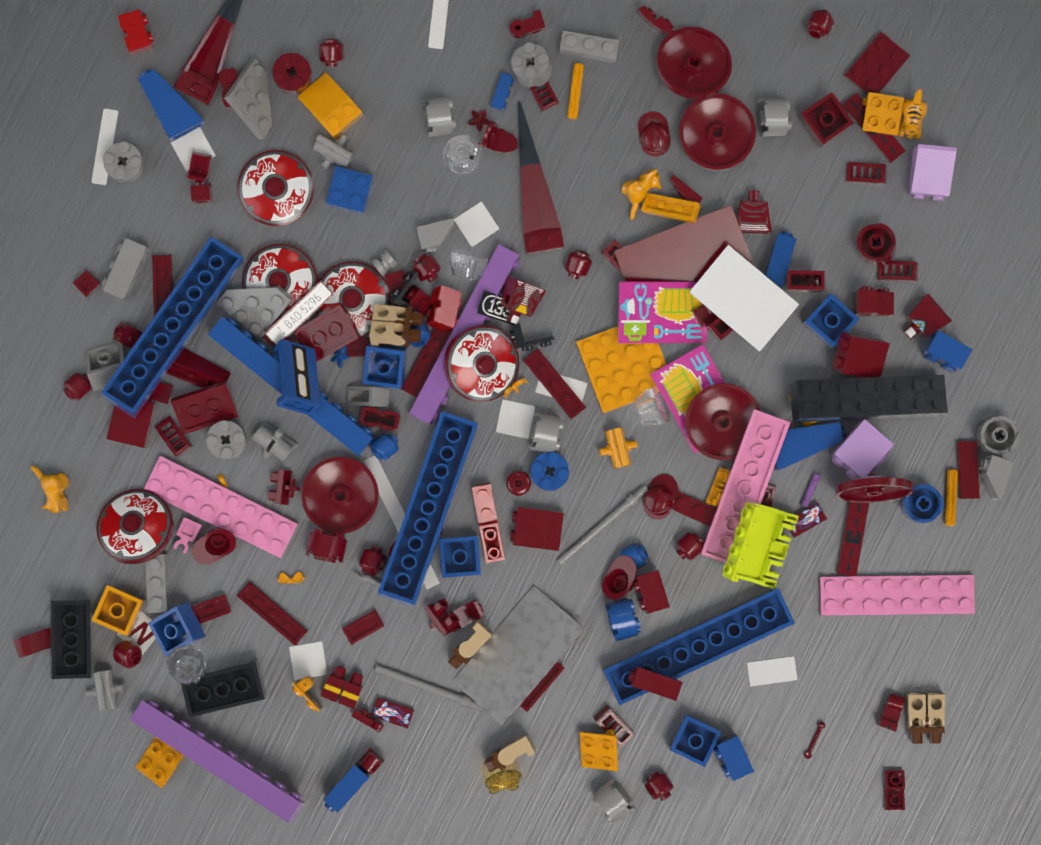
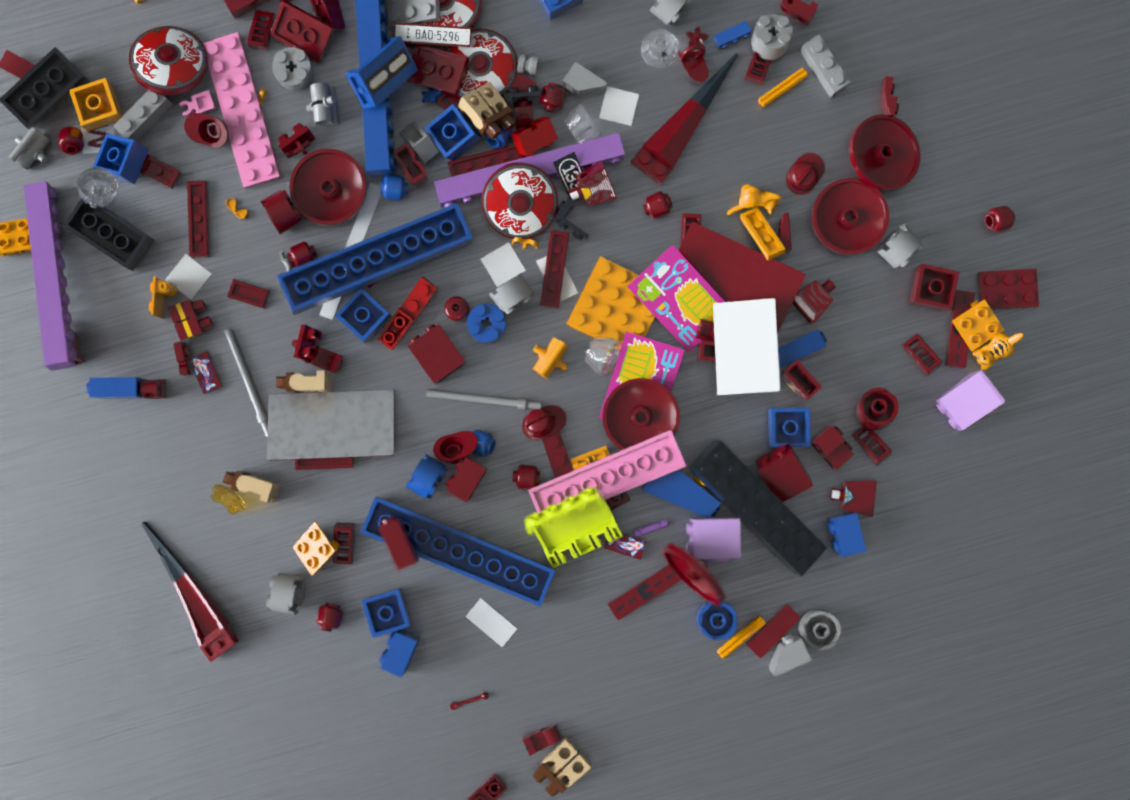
camera: 50 degrees right, 0 degrees up
bright pink plate [820,575,975,615] -> none

